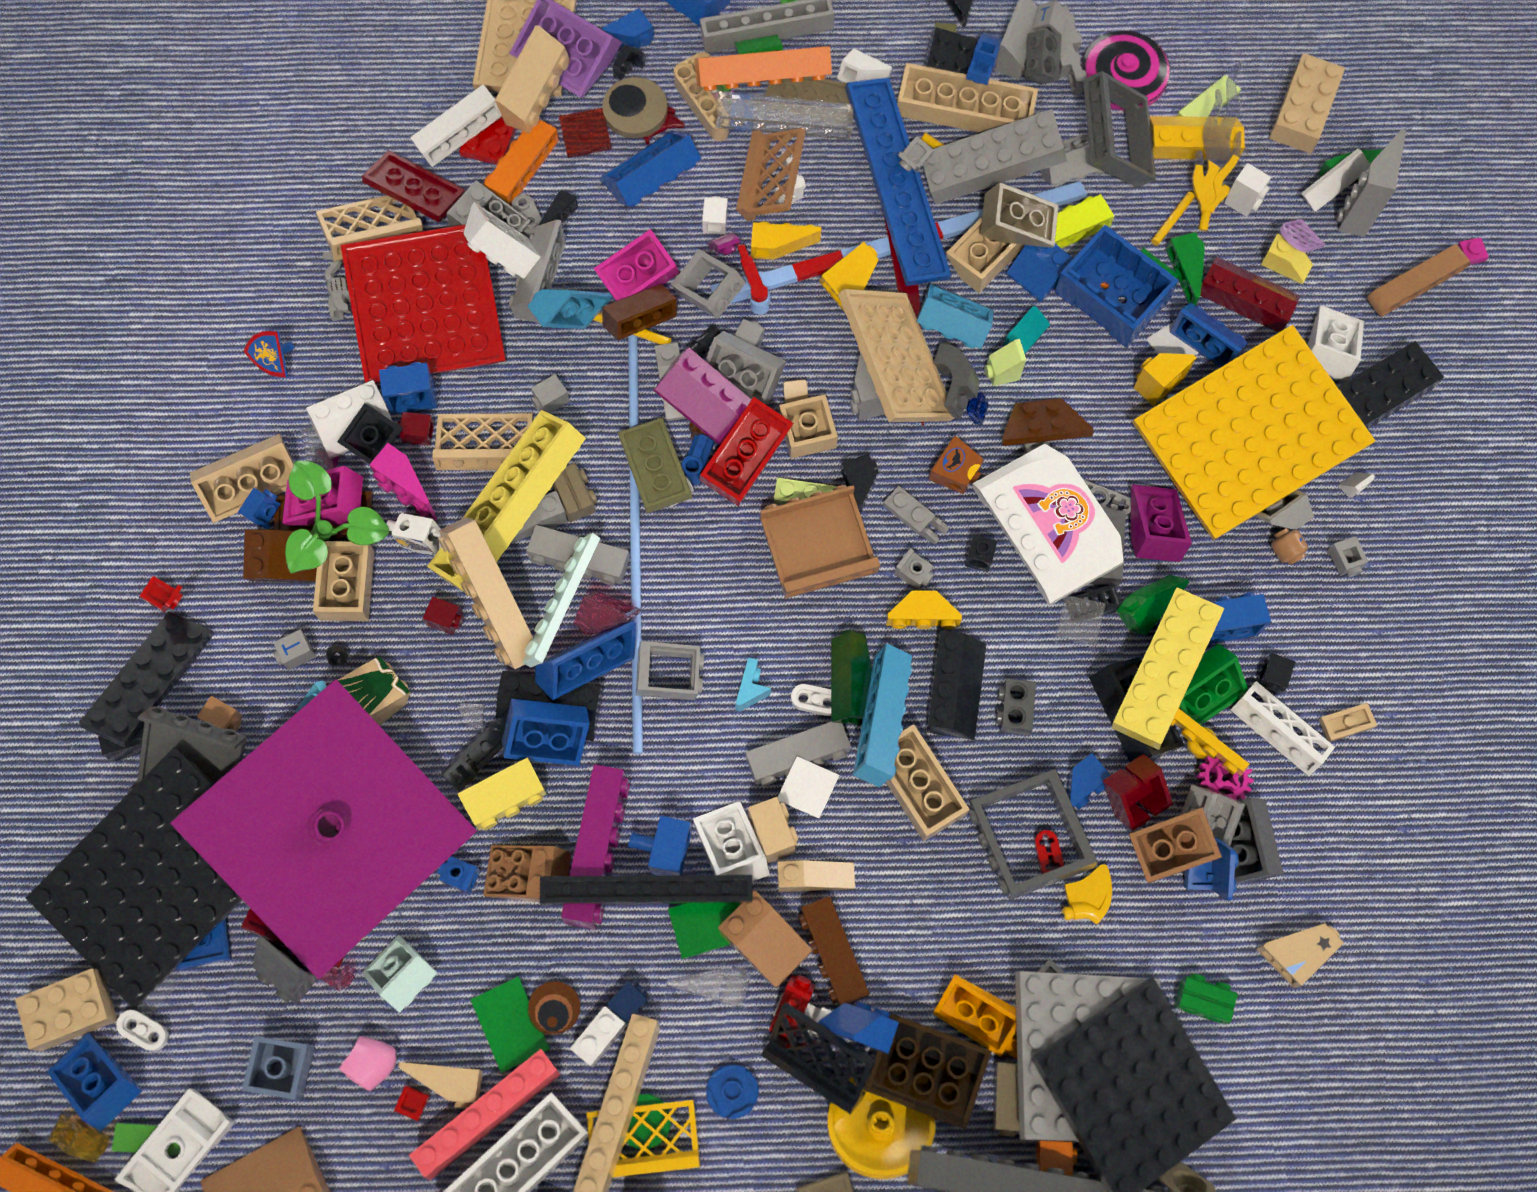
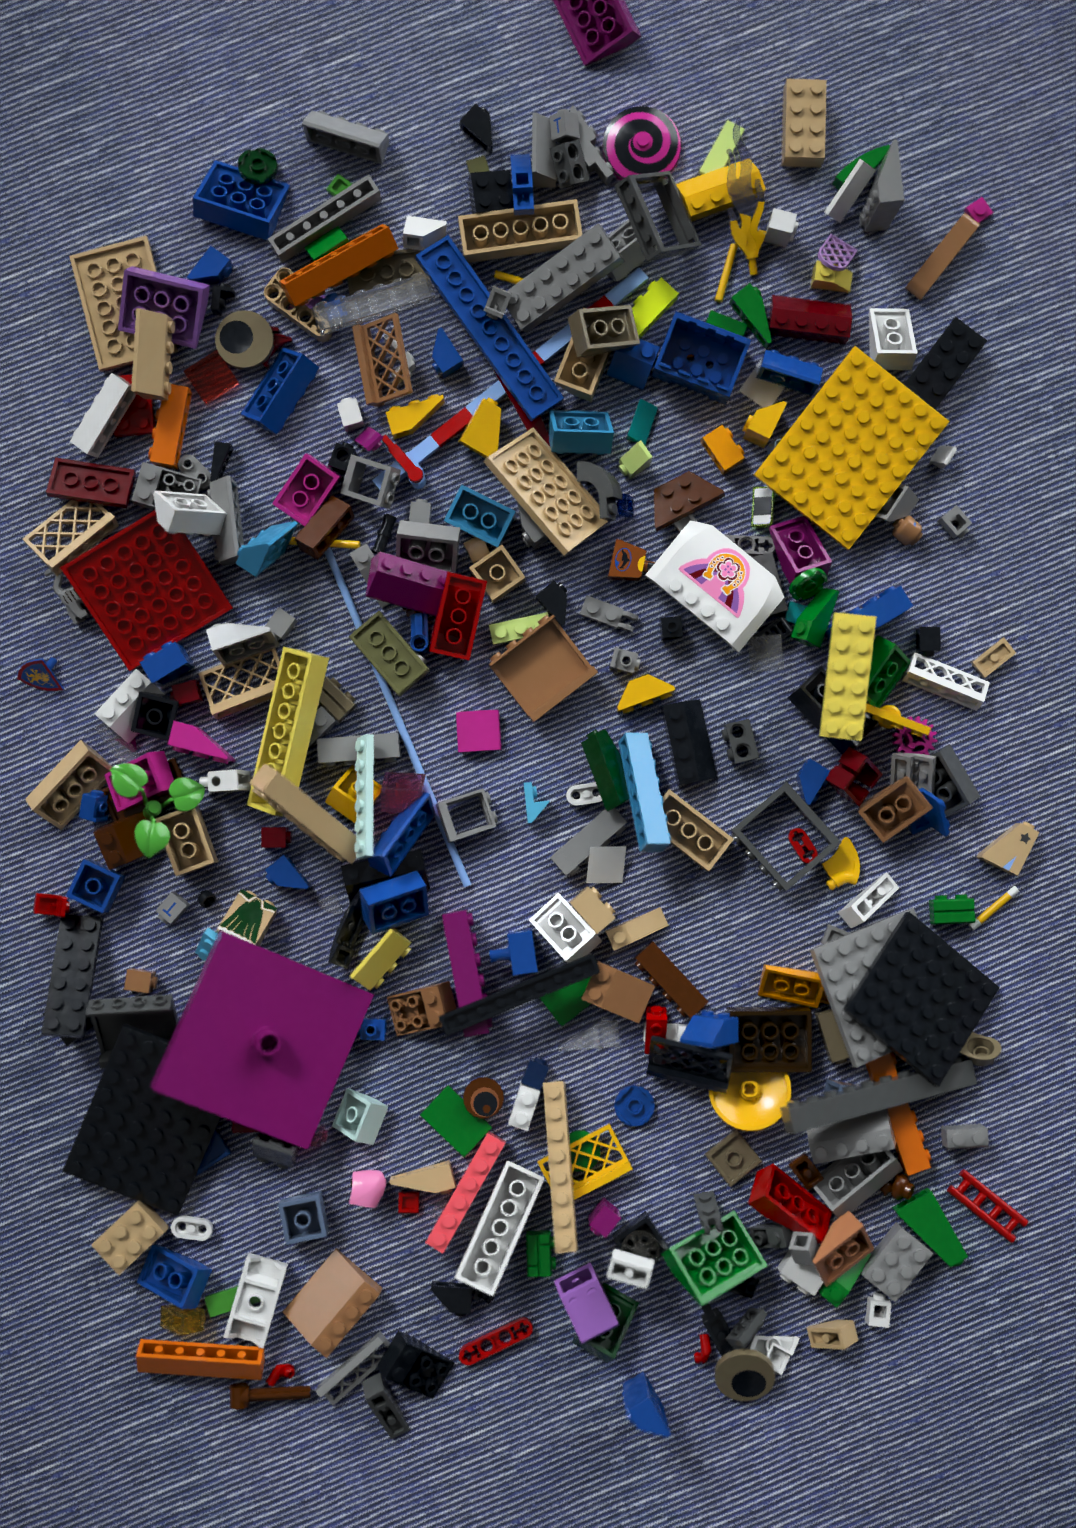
camera: 25 degrees left, 15 degrees up
none -> blue brick [66,859,126,913]
none -> light grey slope [206,623,280,666]
none -> blue slope [265,855,311,889]
none -> yellow slope [325,765,385,823]
none -> black brick [328,442,357,475]
none -> blue slope [431,327,464,378]
none -> dark azure slope [444,484,517,548]
none -> dark pink slope [456,710,501,753]
none -> light orange brick [700,424,745,475]
none -> slope [751,486,774,528]
none -> teal tile [785,601,807,624]
none -> green tile [789,568,828,600]
none -> white slope [838,872,899,928]
none -> yellow bar [968,886,1020,931]

